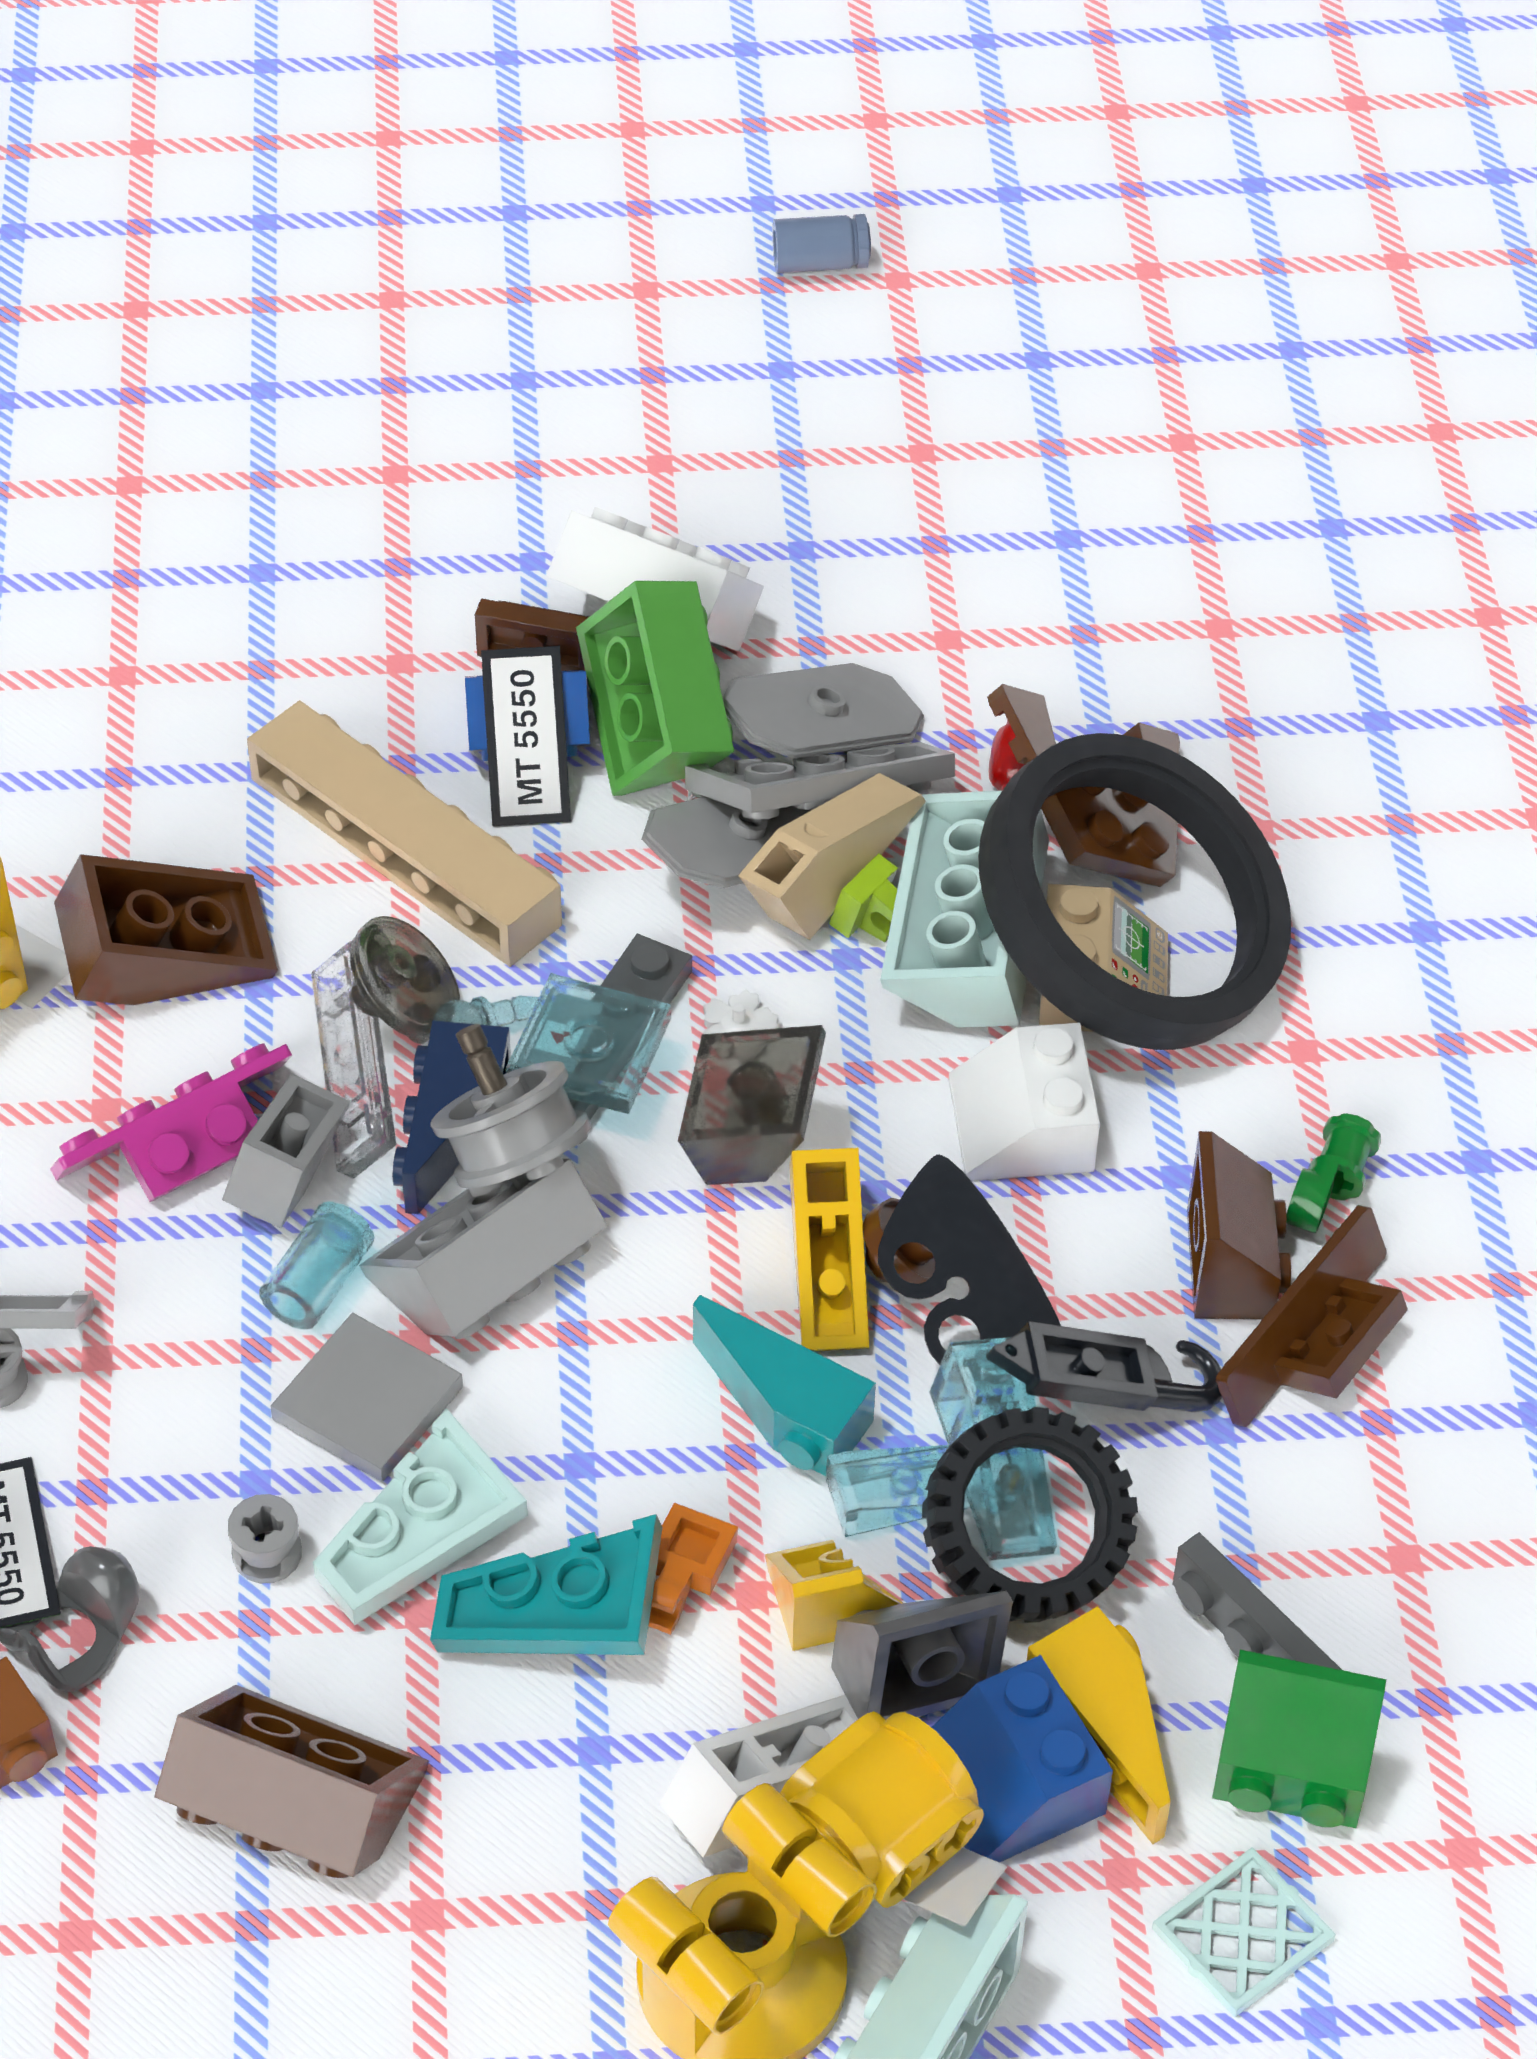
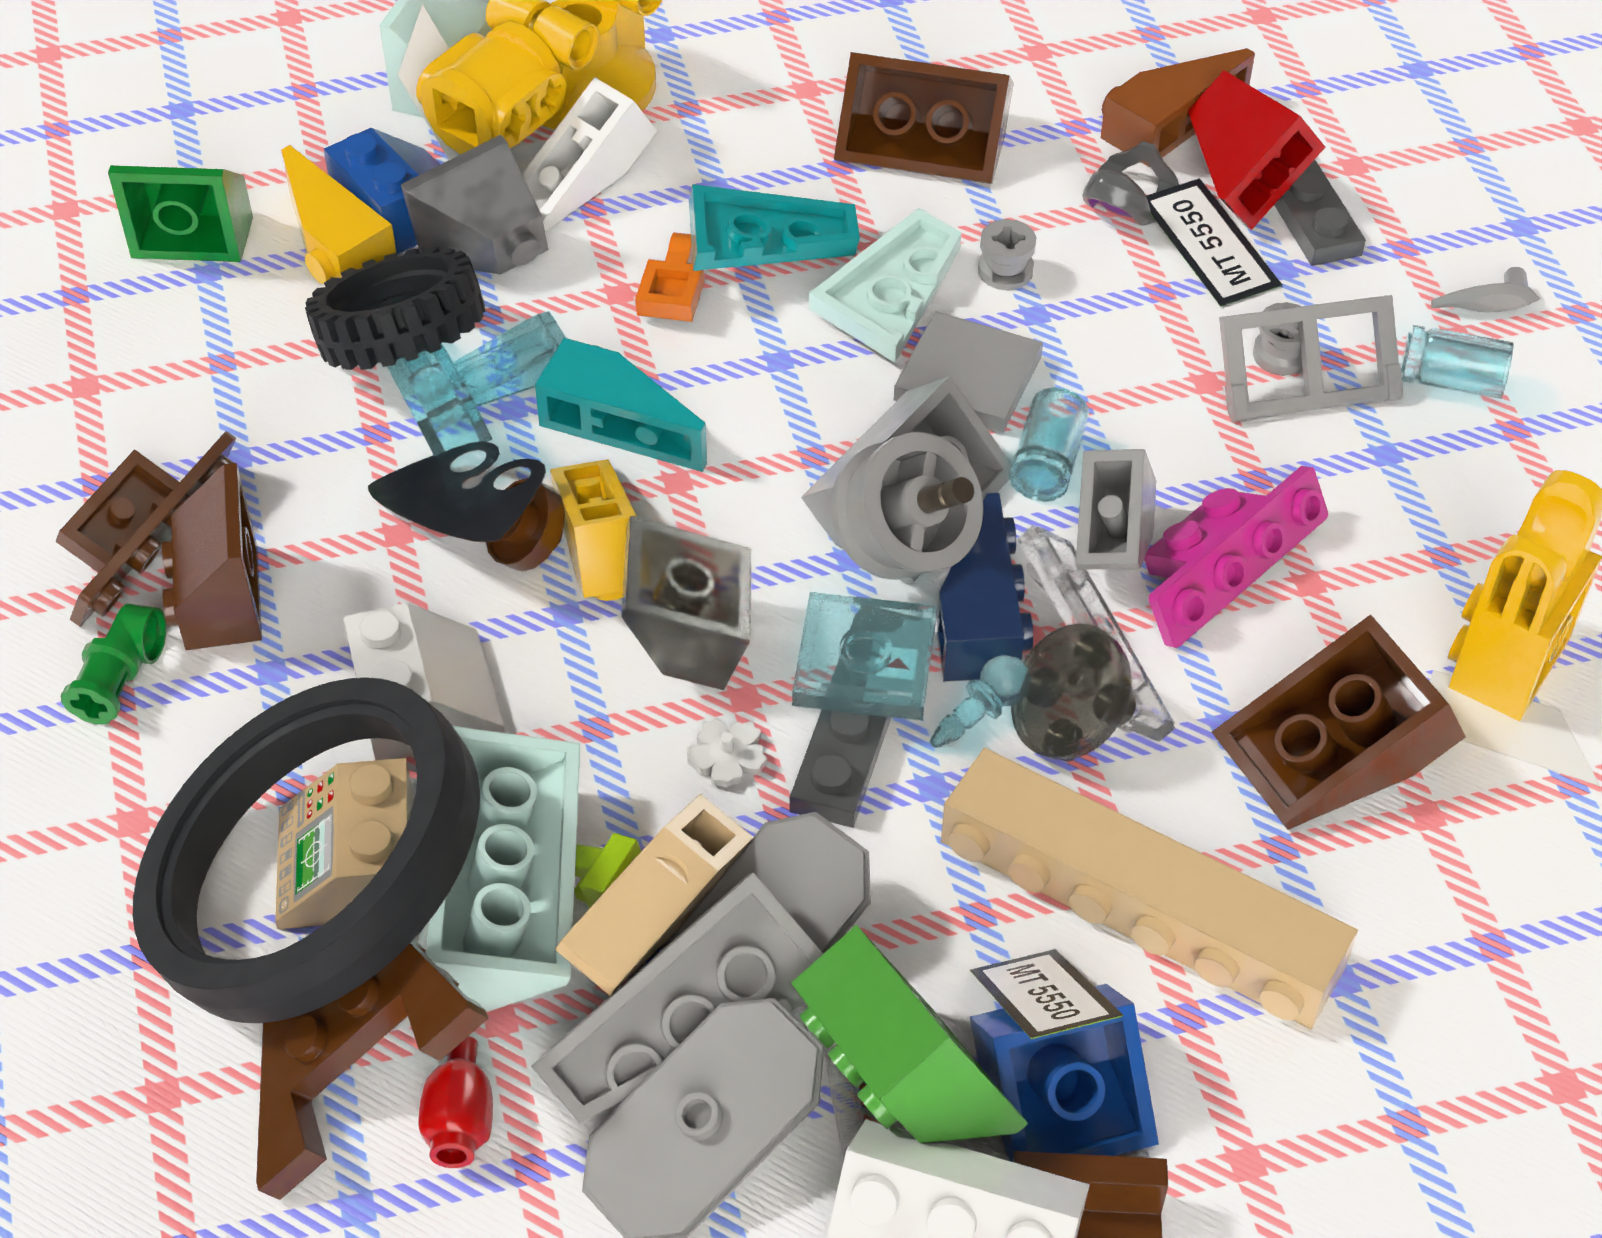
camera: 170 degrees right, 0 degrees up
yellow slope [765,1540,903,1651] -> none
black plate [986,1321,1222,1412] -> none
light aqua window [1152,1847,1336,2018] -> none
dark grey plate [1172,1532,1342,1670] -> none

